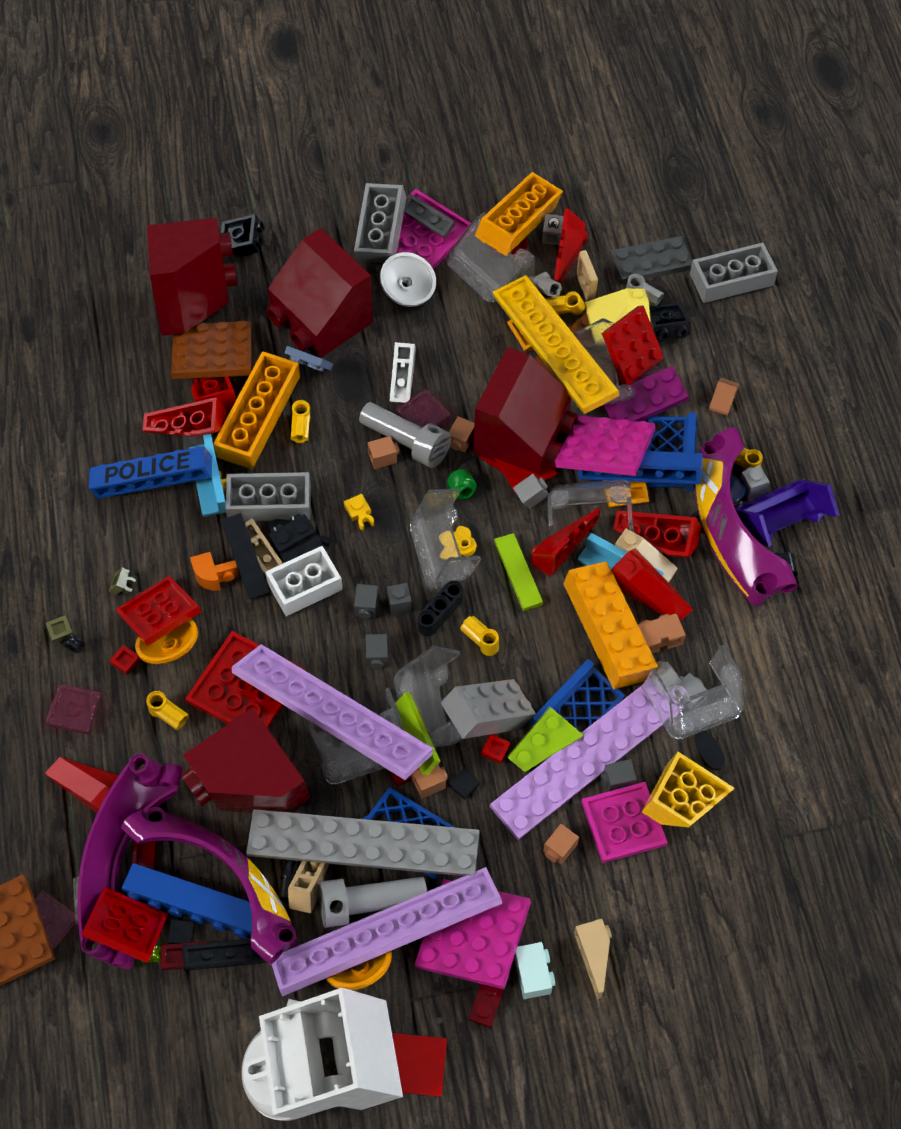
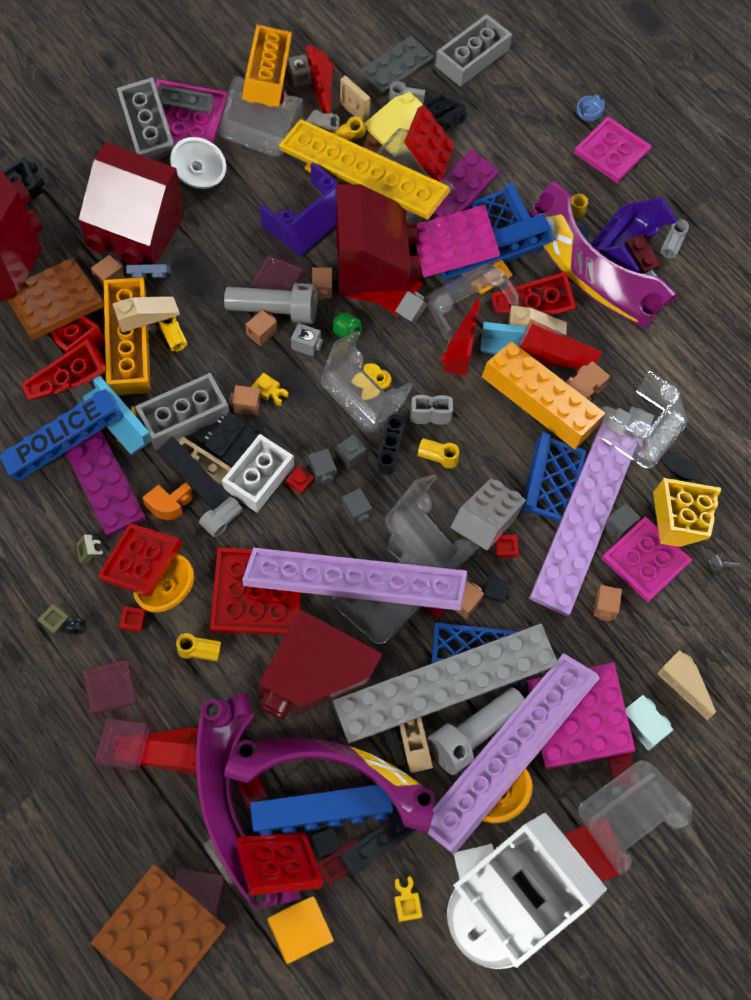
camera: 30 degrees left, 5 degrees up
white slope [390,342,416,403] -> none
lime tile [393,692,440,775] -> none
lime tile [494,533,543,611] -> none
lime wing [507,706,584,772] -> none
nougat slope [709,378,740,416] -> none
light grey brick [740,466,769,501] -> none
none -> magenta plate [65,430,146,538]
none -> nougat brick [91,255,125,288]
none -> clear pink plate [94,719,150,771]
none -> tan slope [113,297,180,333]
none -> light grey piece [199,497,243,538]
none -> nougat brick [229,385,261,416]
none -> dark purple windscreen [260,162,338,255]
none -> light orange slope [267,896,334,964]
none -> red plate [286,466,315,495]
none -> light grey brick [291,323,323,357]
none -> yellow plate [394,877,422,922]
none -> light grey brick [410,395,453,425]
none -> dark pink plate [574,117,651,184]
none -> medium blue hair [577,95,605,122]
none -> clear windscreen [578,761,692,876]
none -> dark red plate [624,234,661,274]
none -> light grey piece [660,219,689,259]
none -> dark grey hand [709,555,740,571]

